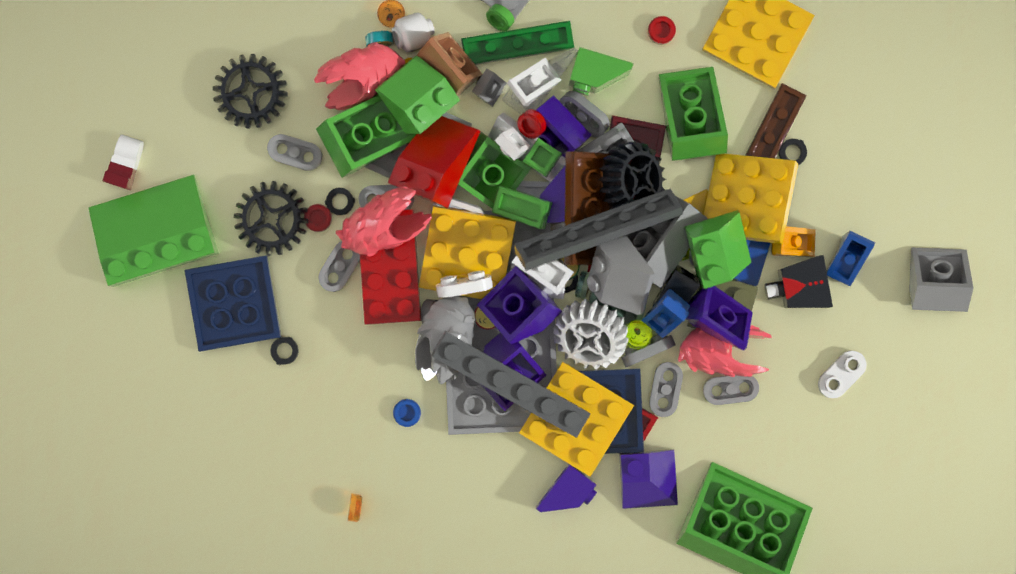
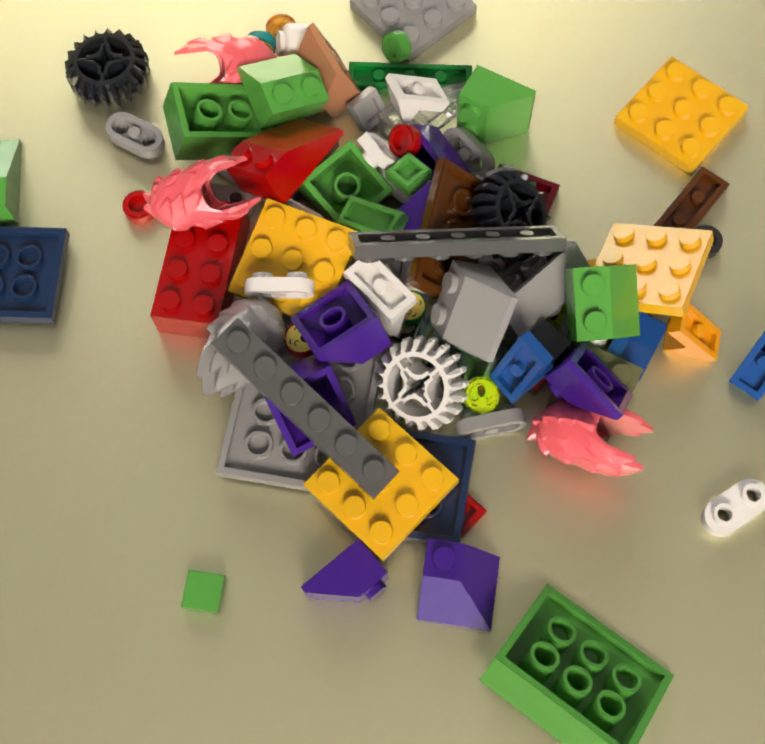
camera: 15 degrees right, 20 degrees down
black gear [234,181,309,256] -> none
black piece [270,337,299,365] -> none
light grey plate [319,241,360,292] -> none
clear orange tile [348,493,362,522] -> none
blue tile [393,399,421,427] -> none
red tile [648,16,676,45] -> none
light grey plate [649,362,683,417] -> none
bright green slope [659,67,728,161] -> none
light grey plate [703,375,759,405] -> none
black torso [765,255,833,308] -> none
none -> bright green tile [181,570,227,614]

